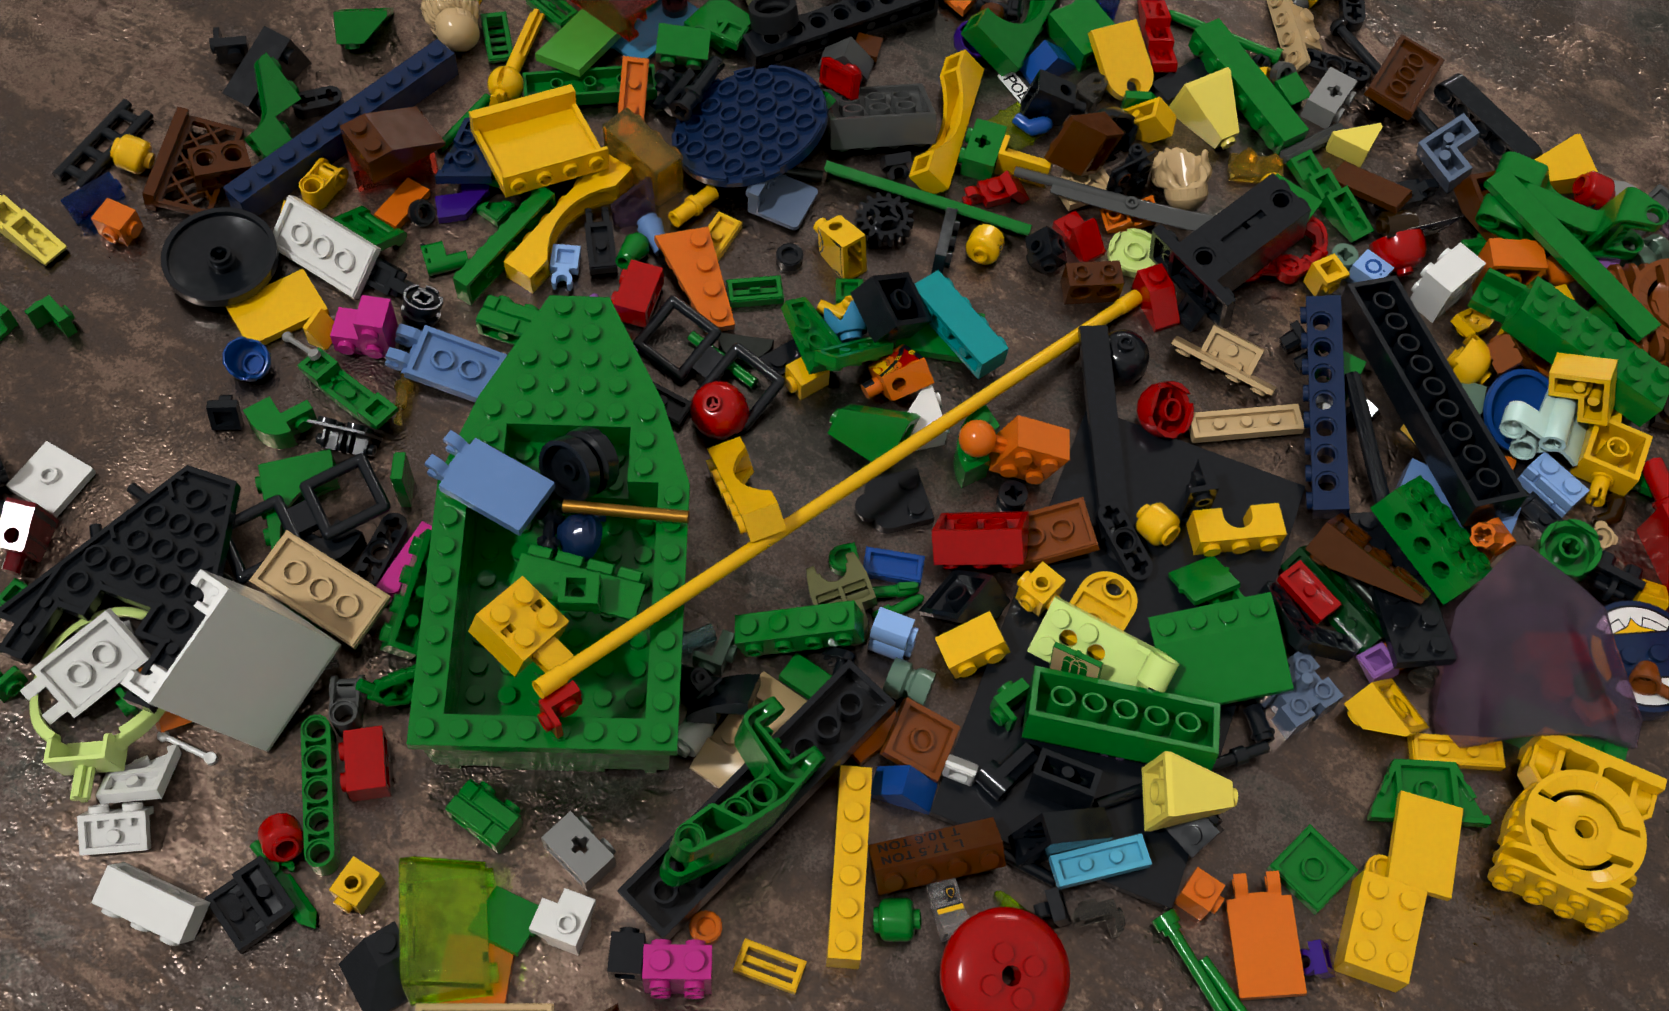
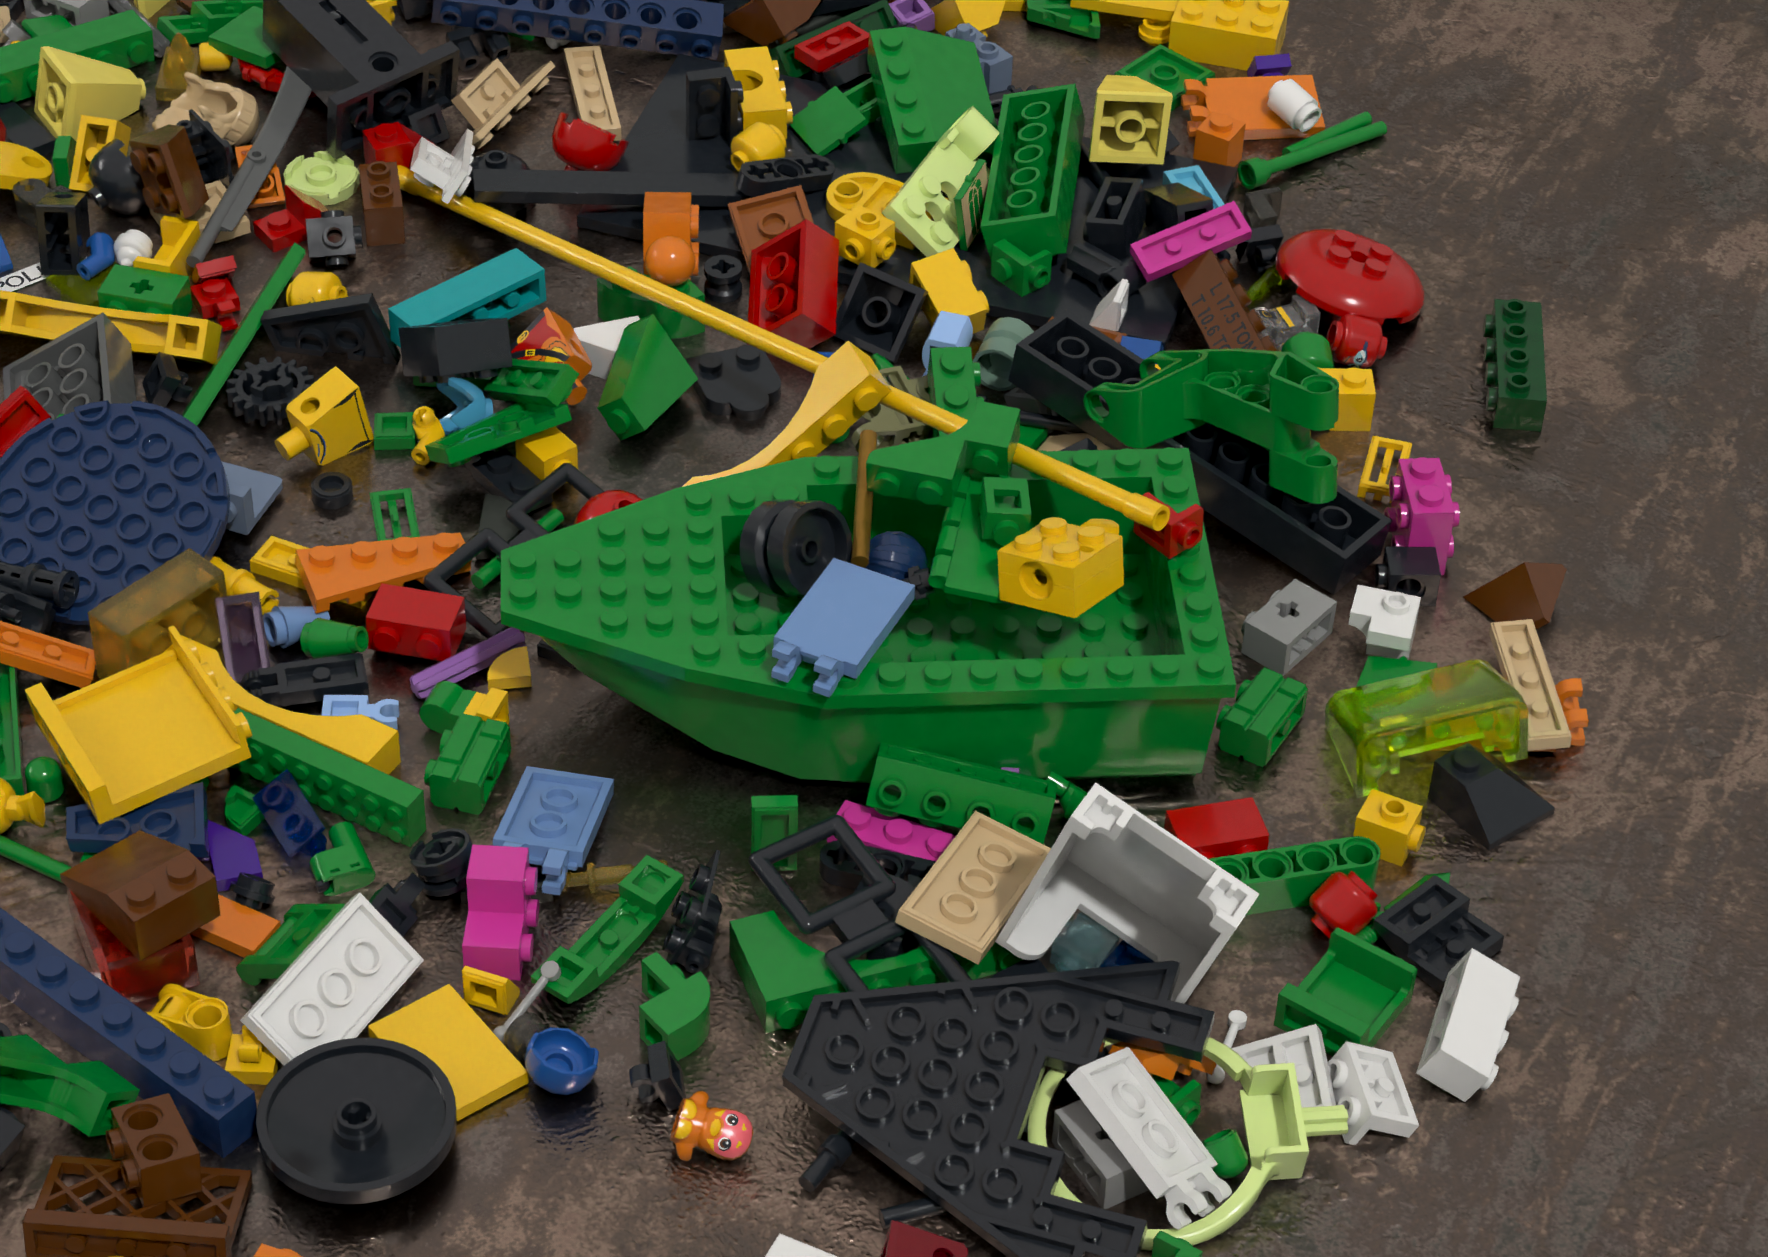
camera: 90 degrees left, 20 degrees down
none -> white plate [113,229,153,267]
none -> clear blue hinge [252,769,327,858]
none -> white bracket [410,128,475,204]
none -> clear smoke bush [504,1012,549,1061]
none -> animal [670,1091,753,1161]
none -> green arch [866,401,1020,507]
none -> dark pink plate [1130,201,1252,282]
none -> green piece [1202,1129,1248,1179]
none -> white brick [1267,79,1322,132]
none -> green panel [1274,927,1417,1056]
none -> red head [1326,314,1387,369]

